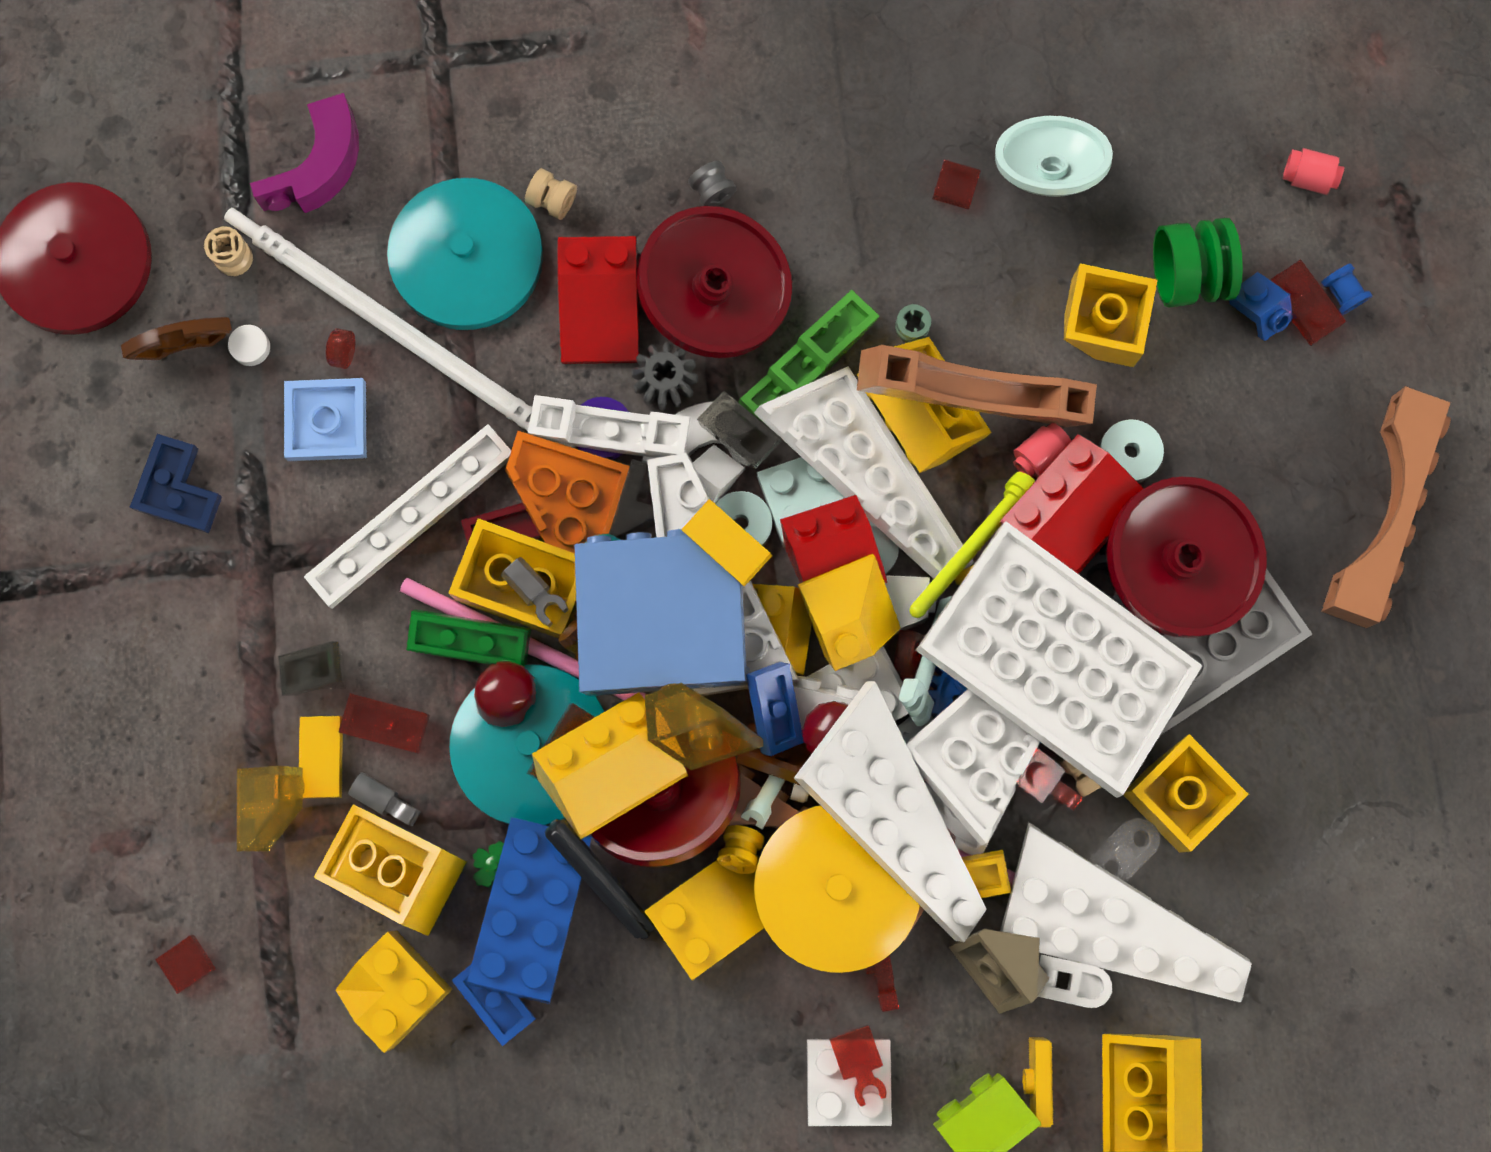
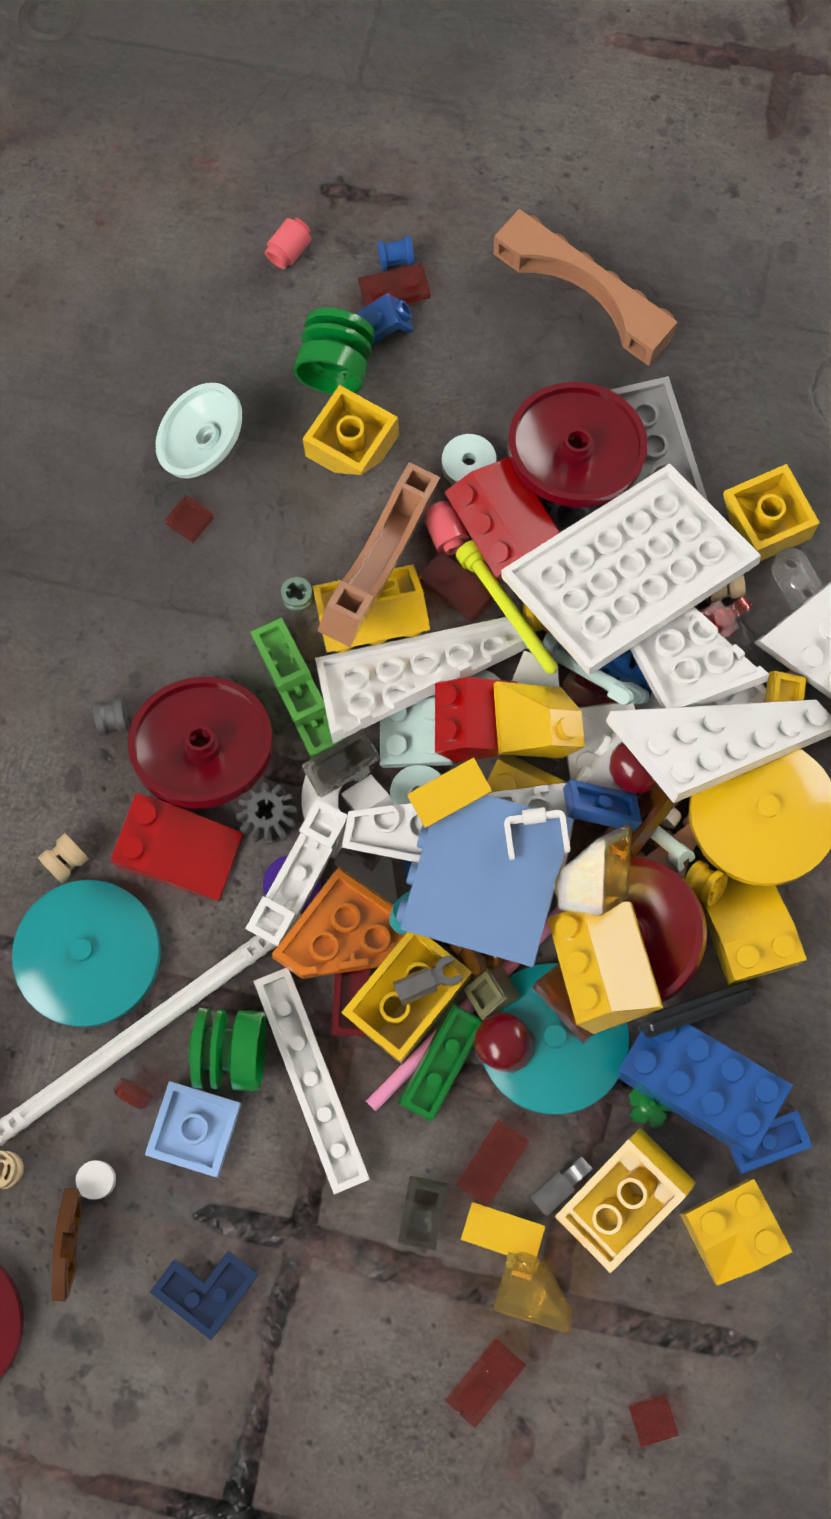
camera: 65 degrees left, 5 degrees down
none -> green wheel [188,1008,266,1092]
none -> clear red plate [419,551,493,622]
none -> clear red plate [445,1337,526,1428]
none -> olive slope [464,967,521,1020]
none -> white piece [504,807,570,861]

